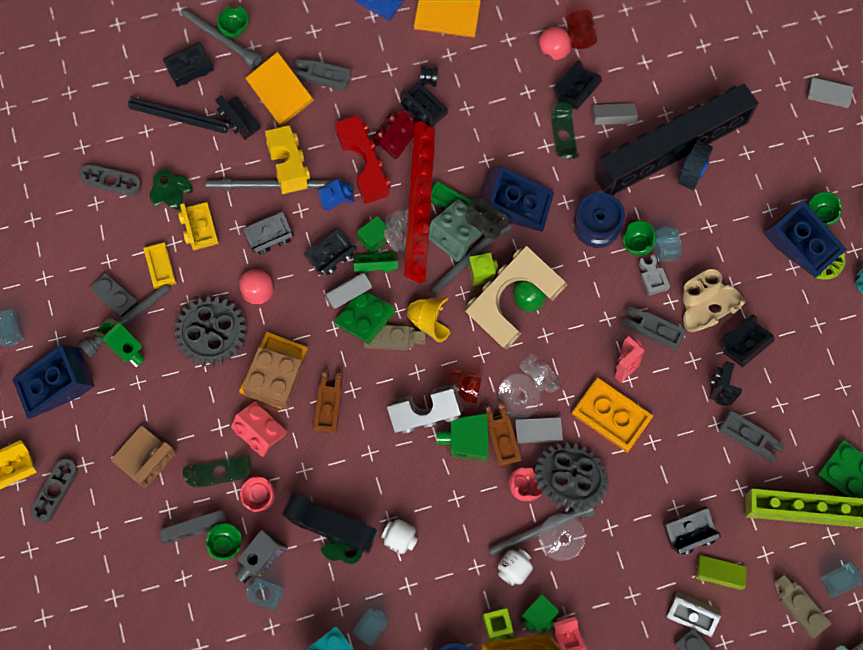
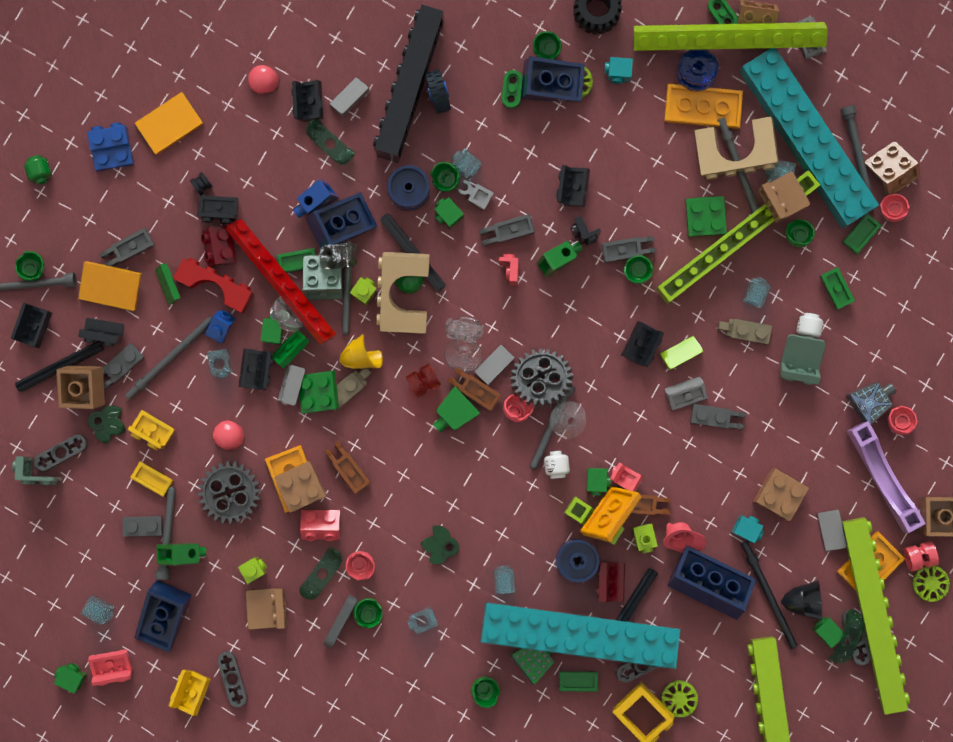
camera: 45 degrees left, 15 degrees up
dark grey torso [235,530,288,584] -> none
bracket [242,212,294,255] -> none
yellow arch [265,125,310,194] -> none
black beam [281,492,379,554] -> none
white head [382,519,418,554] -> none
arch [387,383,463,433] -> none
clear red wheel [566,10,597,49] -> none
light orange tile [571,377,654,453] -> none
tan piece [683,269,746,332] -> none
none -> sand green bracket [12,456,62,485]
none -> medium nougat brick [56,366,105,409]
none -> dark grey hinge [103,343,145,391]
none -> green tile [155,263,180,305]
none -> clear light blue brick [207,349,233,379]
none -> lime brick [238,556,267,584]
none -> blue torso [293,179,339,218]
none -> black axle [380,213,446,292]
none -> green brick [434,197,464,229]
none -> green plate [502,70,523,109]
none -> green torso [536,241,583,278]
none -> green hair [624,255,653,284]

